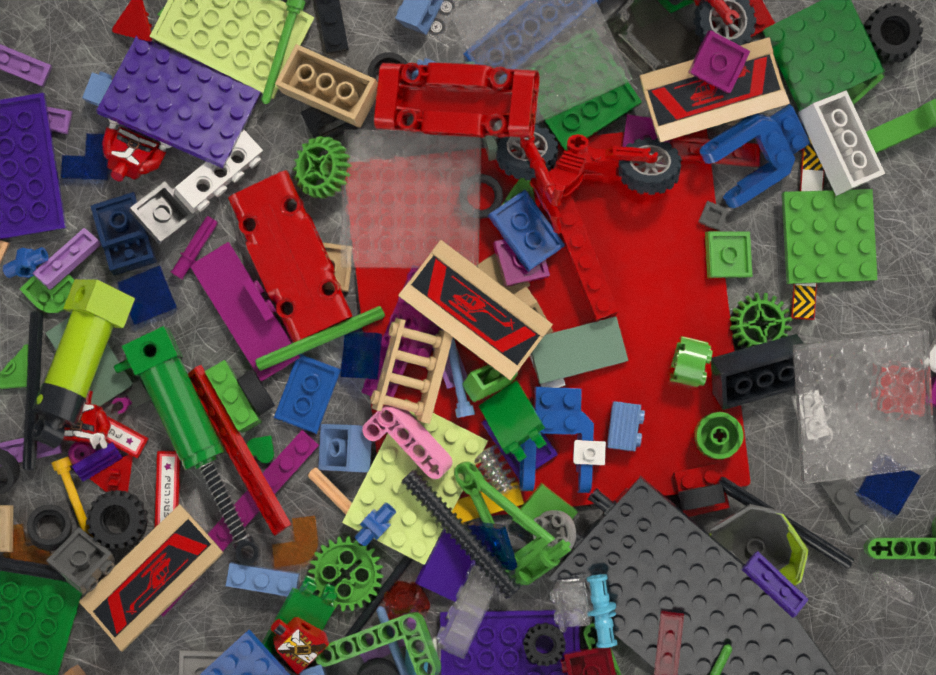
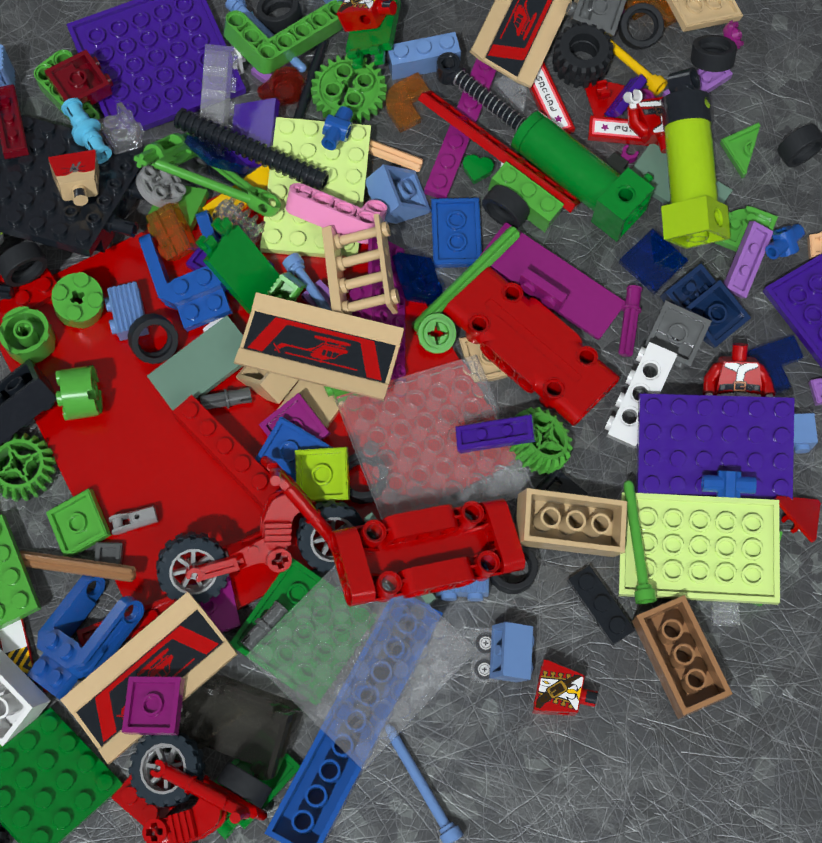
camera: 160 degrees right, 15 degrees down
black axle [23,311,43,471] -> none
black tyre [523,623,566,666] -> none
white bracket [573,440,606,465] -> none
none -> medium nougat axle [20,551,137,582]
none -> torso [48,149,99,206]
none -> bright green brick [52,272,104,329]
none -> light grey bar [109,505,159,535]
none -> black tyre [127,313,179,364]
none -> clear orange brick [146,203,199,261]
none -> dark grey axle [200,387,252,410]
none -> dark grey pin [240,600,288,653]
none -> lime tile [295,447,350,502]
none -> bright green gear [417,313,456,354]
none -> dark purple tile [455,414,536,454]
none -> blue axle [701,471,757,498]

